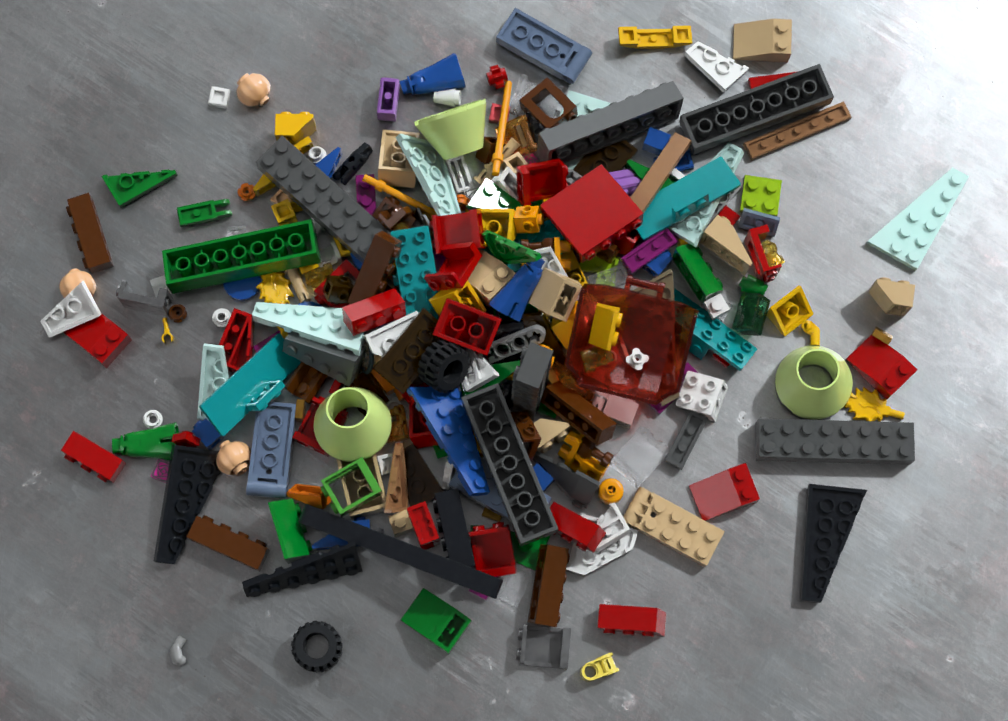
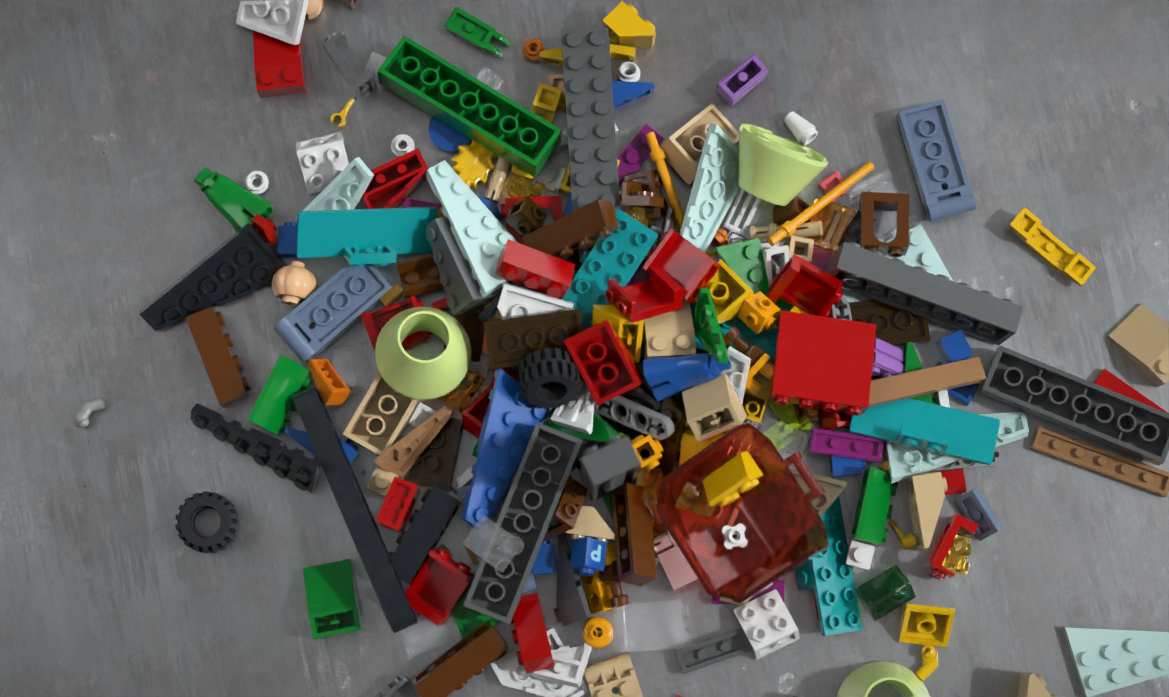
camera: 45 degrees right, 5 degrees up
red brick [61,431,126,483] -> none
tile [151,459,169,483] -> none
reddish brown plate [168,304,187,323] -> none
bright green window [320,457,383,517] -> none
black hinge [332,142,373,185] -> none
blue piece [400,53,466,95] -> none
red gear [486,65,508,89] -> none
white wing [684,41,749,93] -> none
green brick [738,274,768,299] -> none
lime plate [739,175,782,216] -> none
none -> white bracket [296,132,349,194]
none -> clear plate [462,515,523,573]
none -> blue brick [570,537,607,576]
none -> yellow hand [888,519,916,549]

